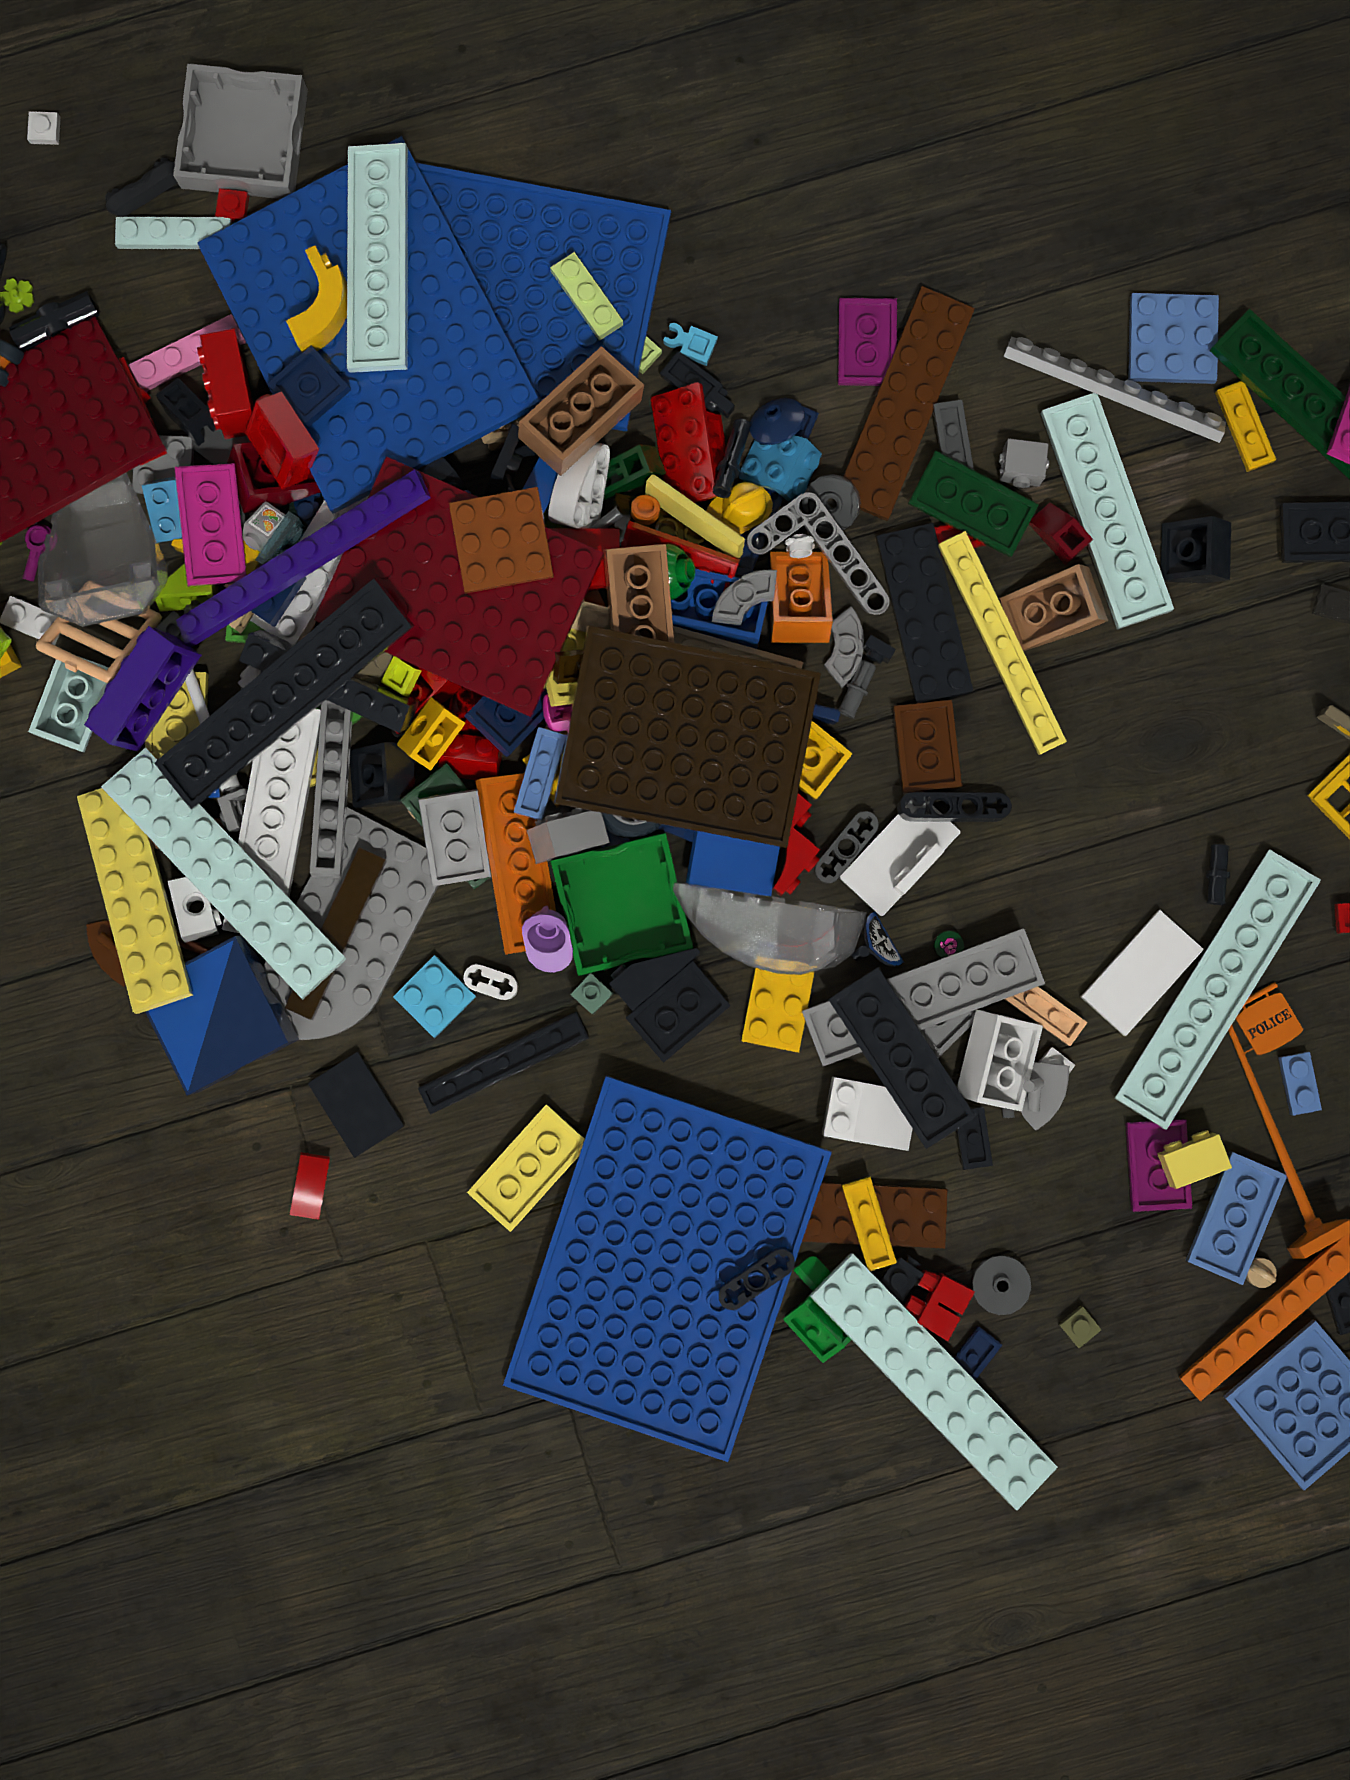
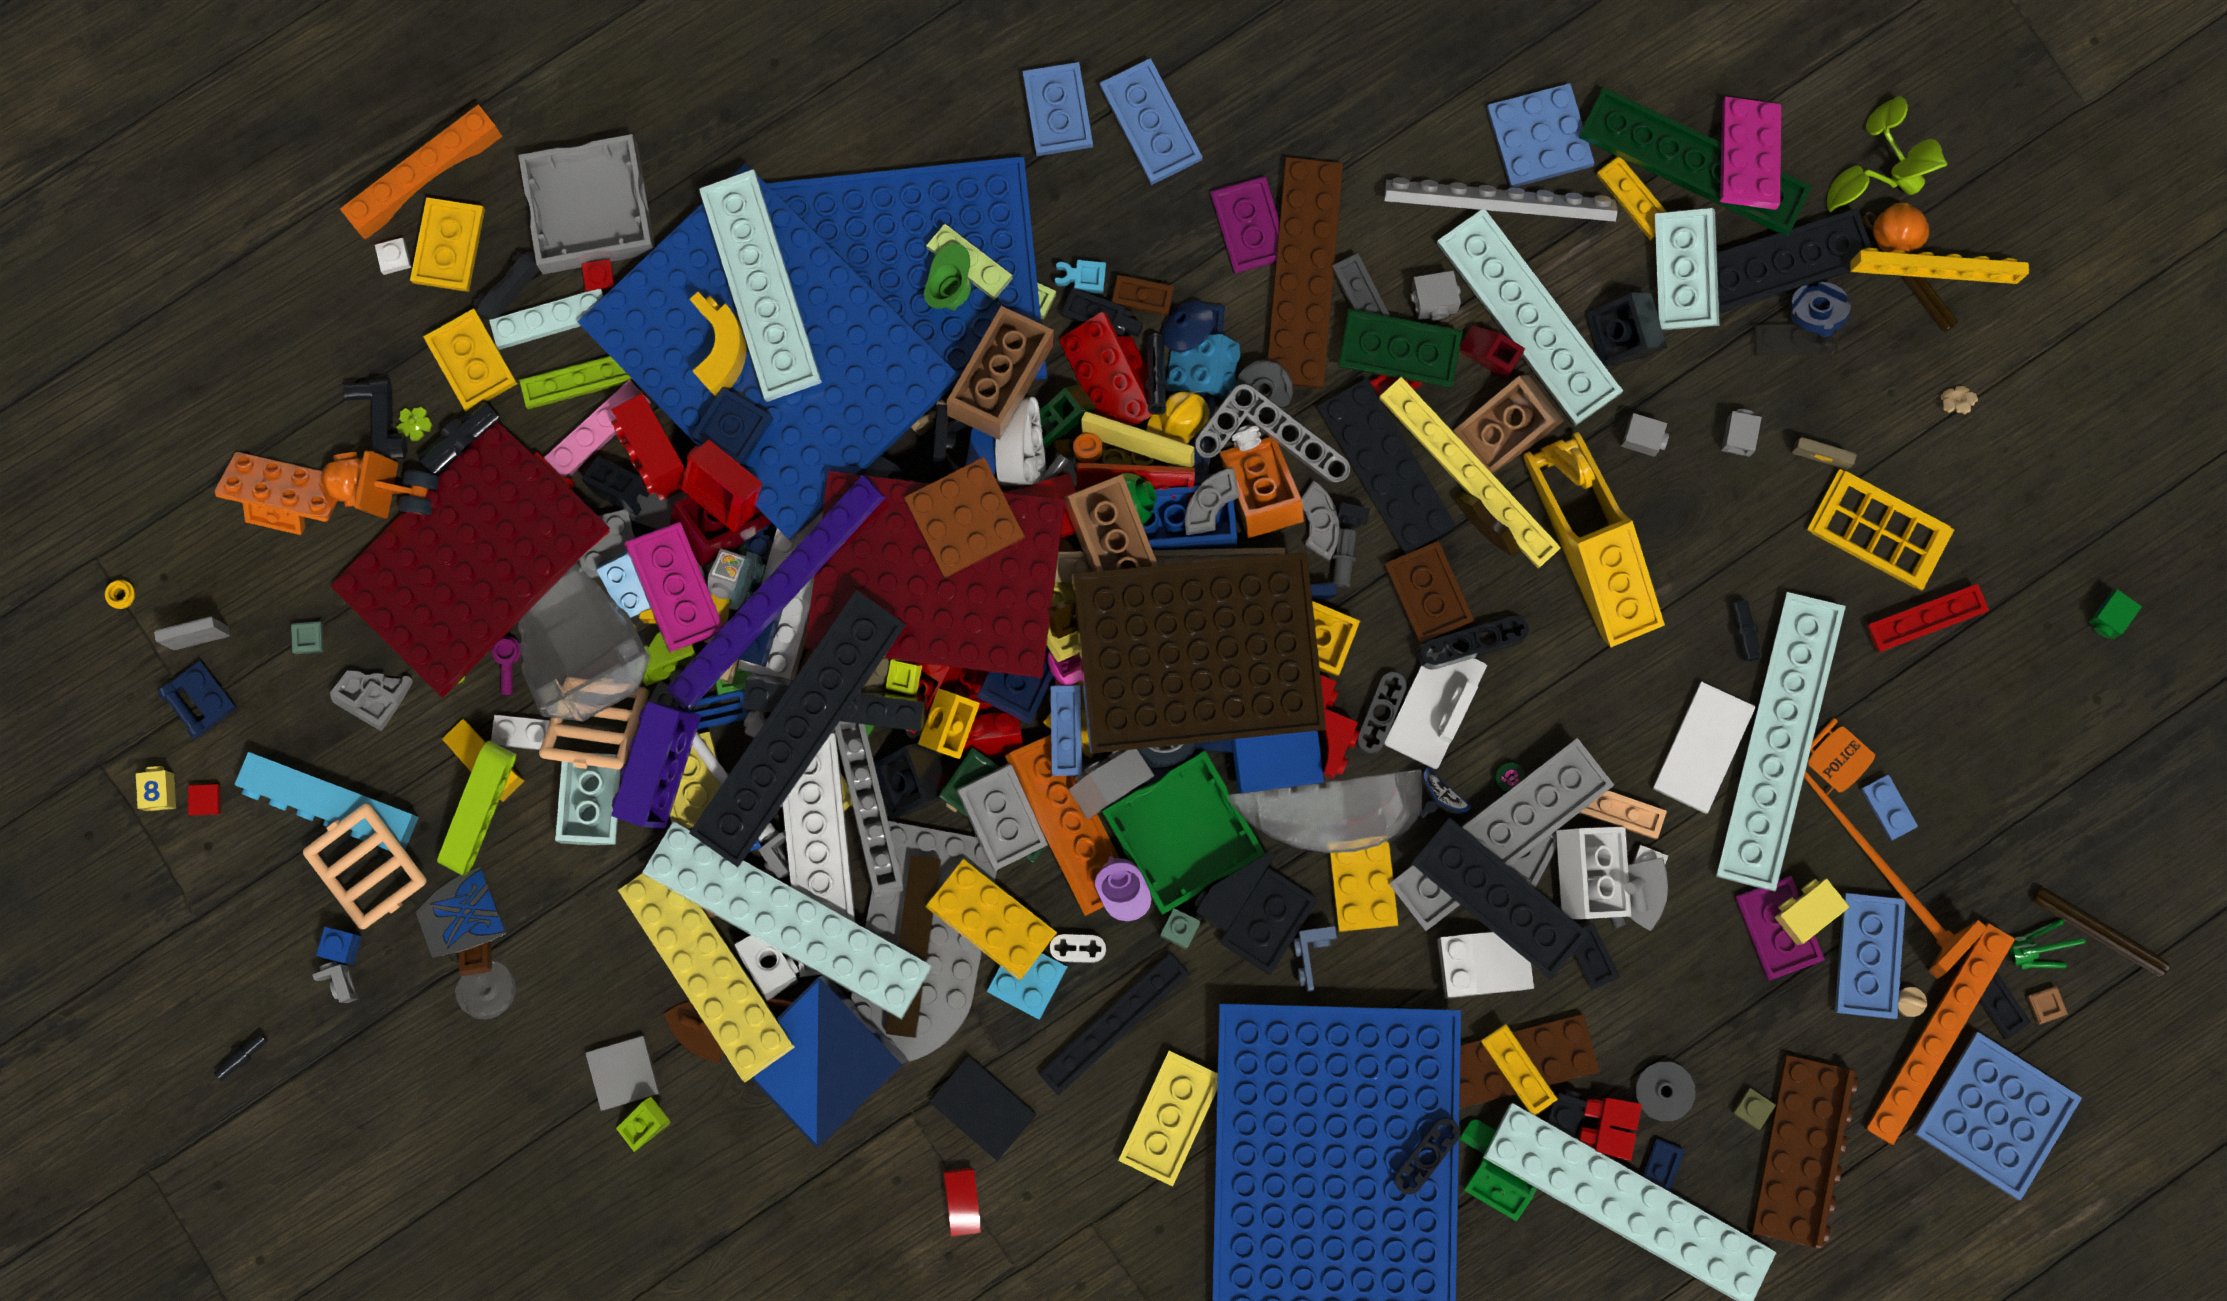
camera: 20 degrees left, 5 degrees down
none -> orange arch [340,104,503,240]
none -> yellow plate [410,197,485,292]
none -> yellow plate [423,308,517,412]
none -> lime tile [519,356,634,409]
none -> light grey tile [586,1036,660,1111]
none -> lime slope [616,1097,671,1152]
none -> blue tile [690,689,749,731]
none -> bright green piece [924,243,971,311]
none -> yellow plate [926,859,1057,981]
none -> medium blue plate [1023,62,1093,156]
none -> medium blue plate [1100,58,1202,185]
none -> reddish brown plate [1112,275,1174,317]
none -> sand blue bracket [1294,926,1337,992]
none -> dark brown tile [1454,492,1520,556]
none -> yellow piece [1524,432,1665,647]
none -> light grey brick [1621,413,1669,457]
none -> light aqua plate [1655,208,1719,330]
none -> light grey brick [1721,409,1762,457]
none -> reddish brown bracket [1751,1055,1858,1249]

